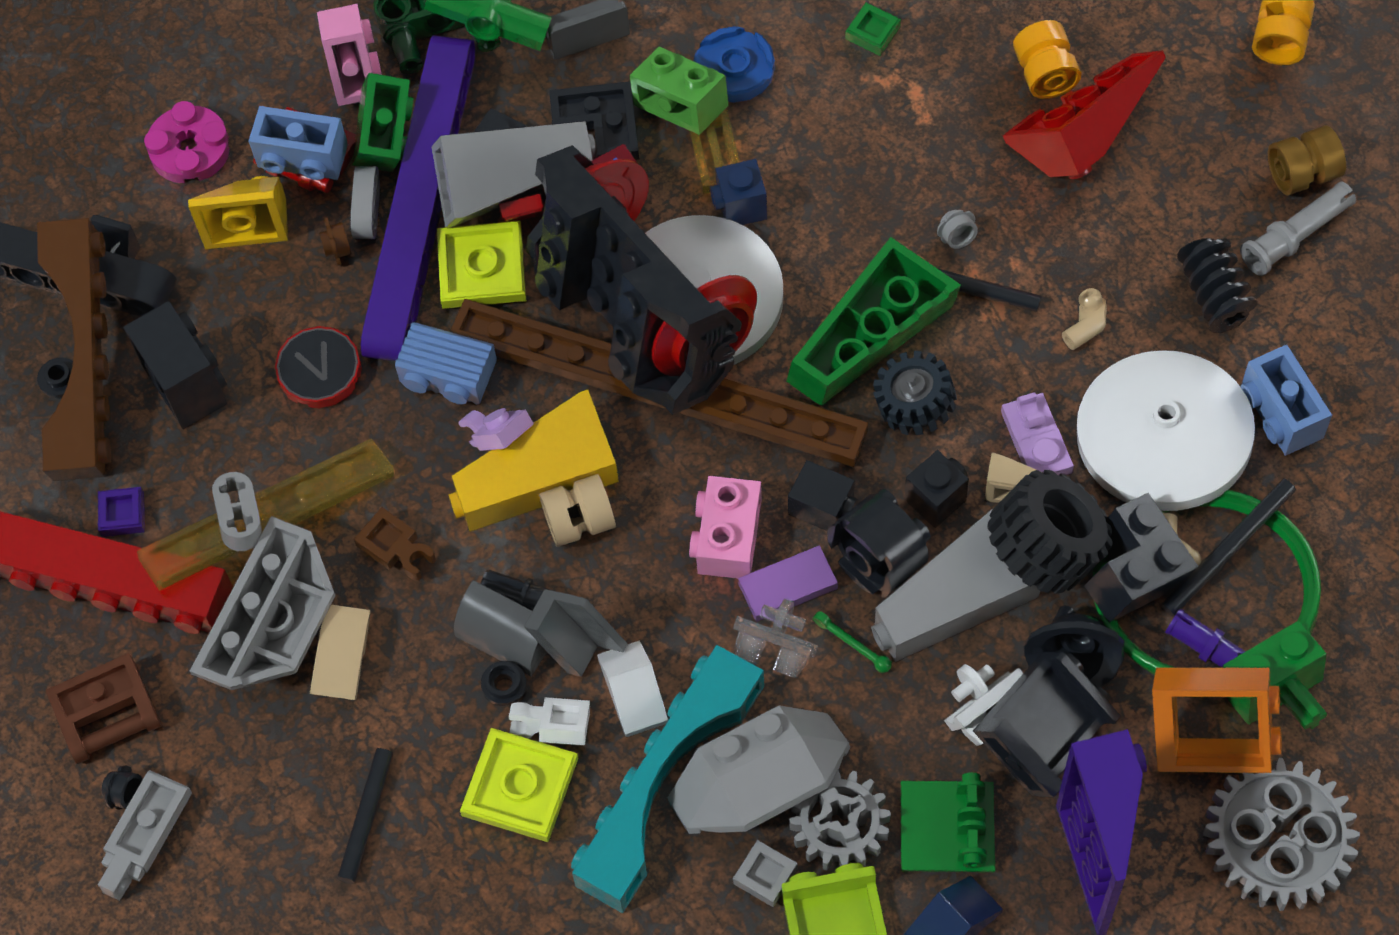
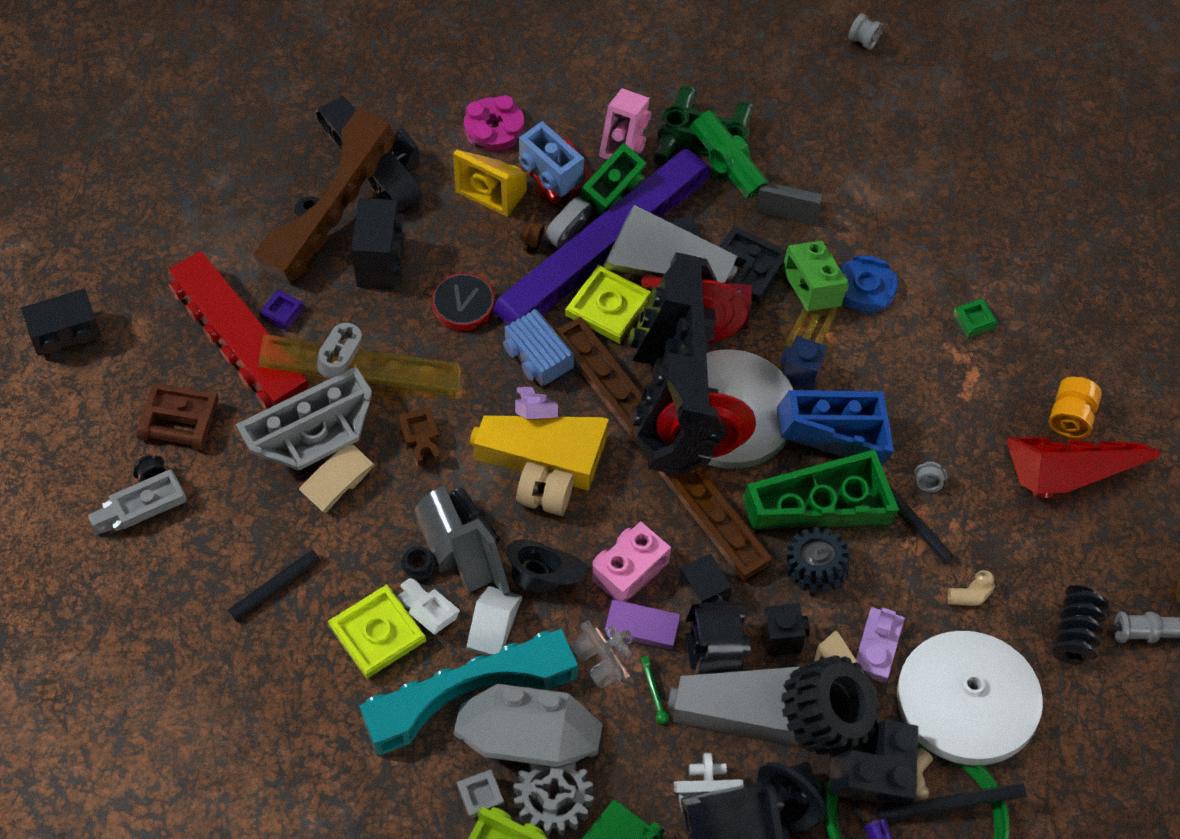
camera: 30 degrees right, 5 degrees down
medium blue brick [1241,344,1332,456] -> none
none -> black piece [506,539,587,593]
none -> blue wedge [776,390,894,466]

